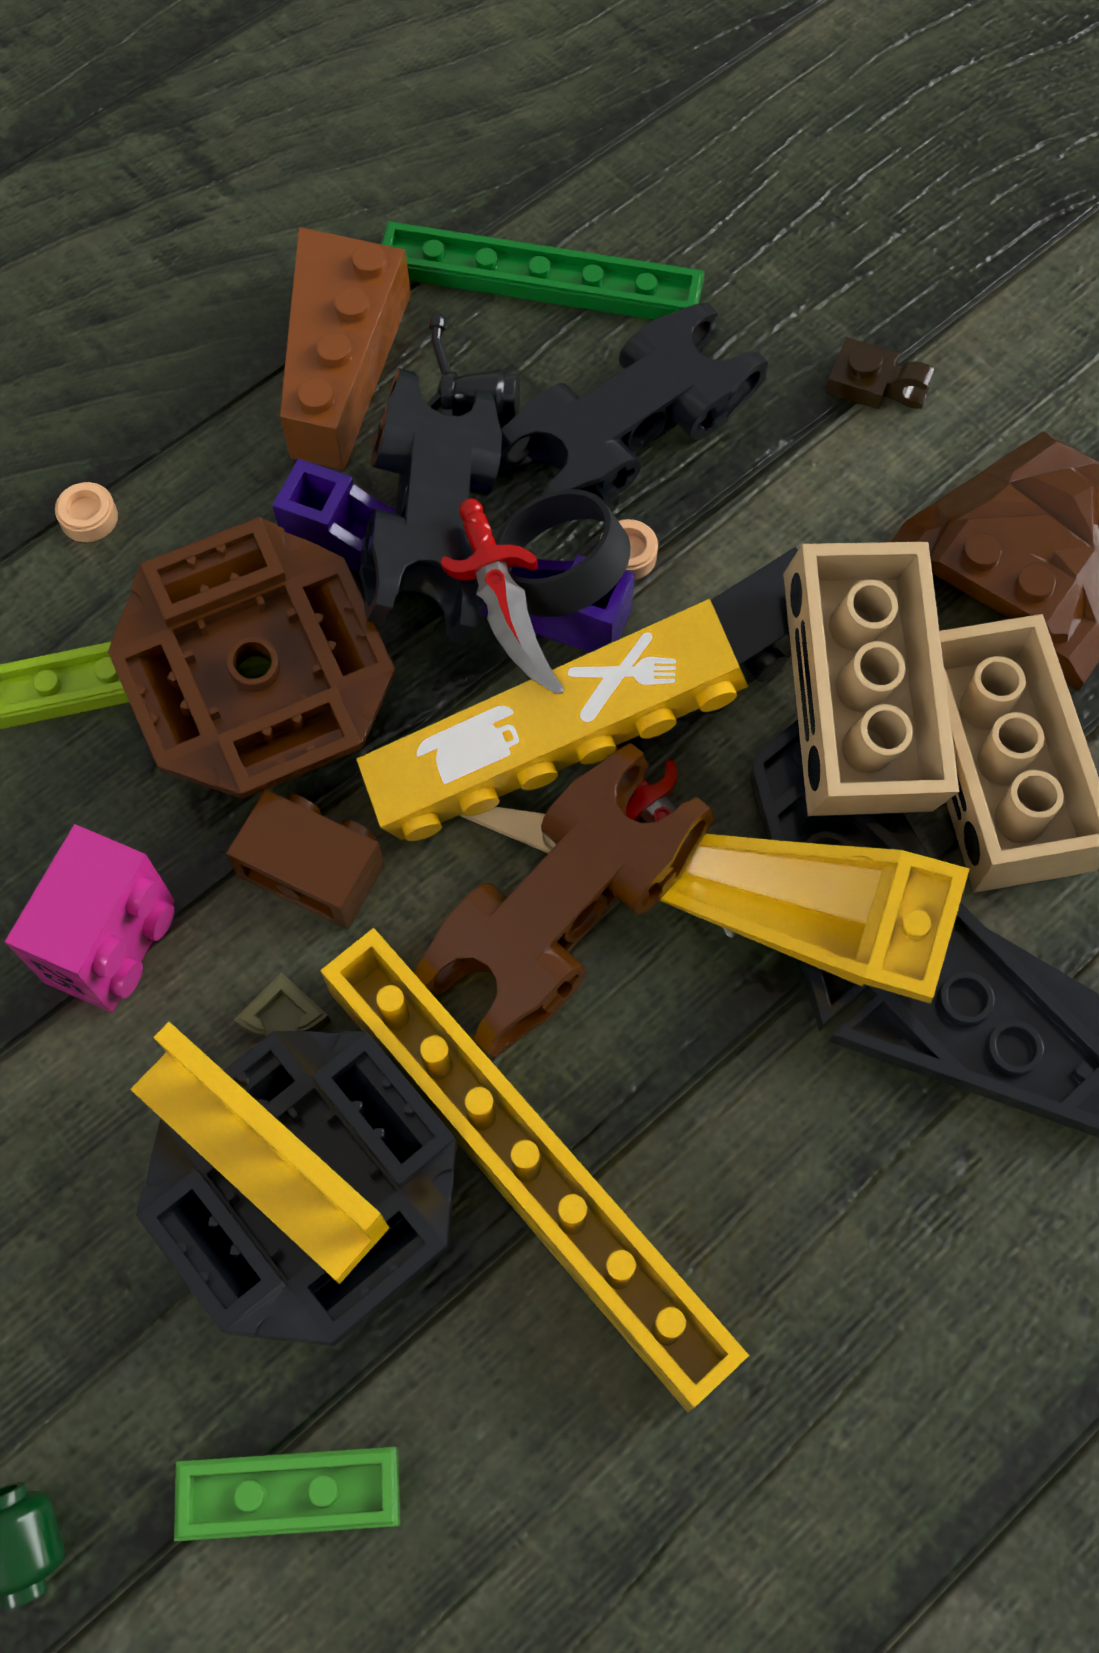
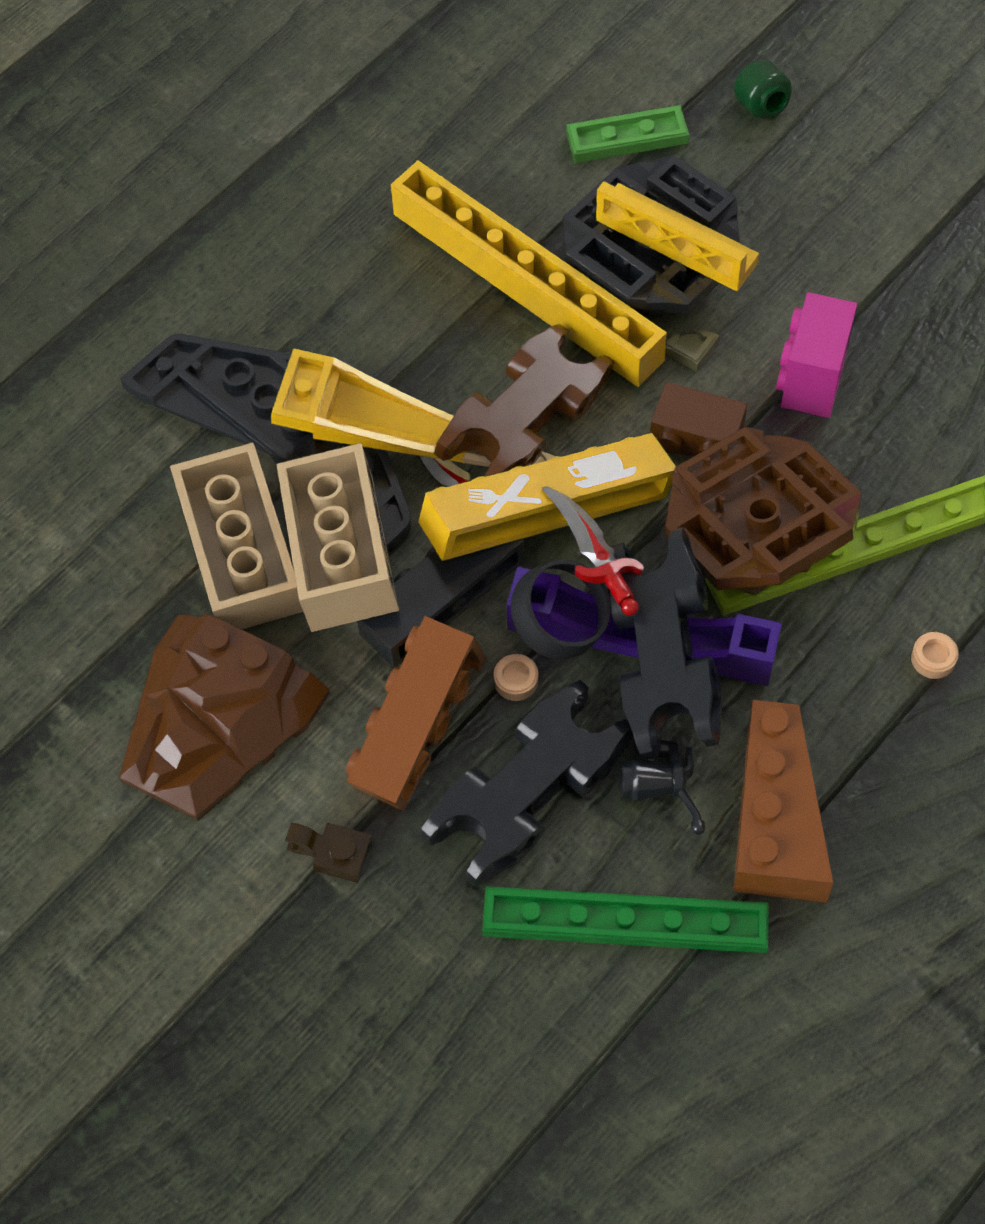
camera: 175 degrees right, 5 degrees down
none -> dark orange wedge [346,616,486,811]

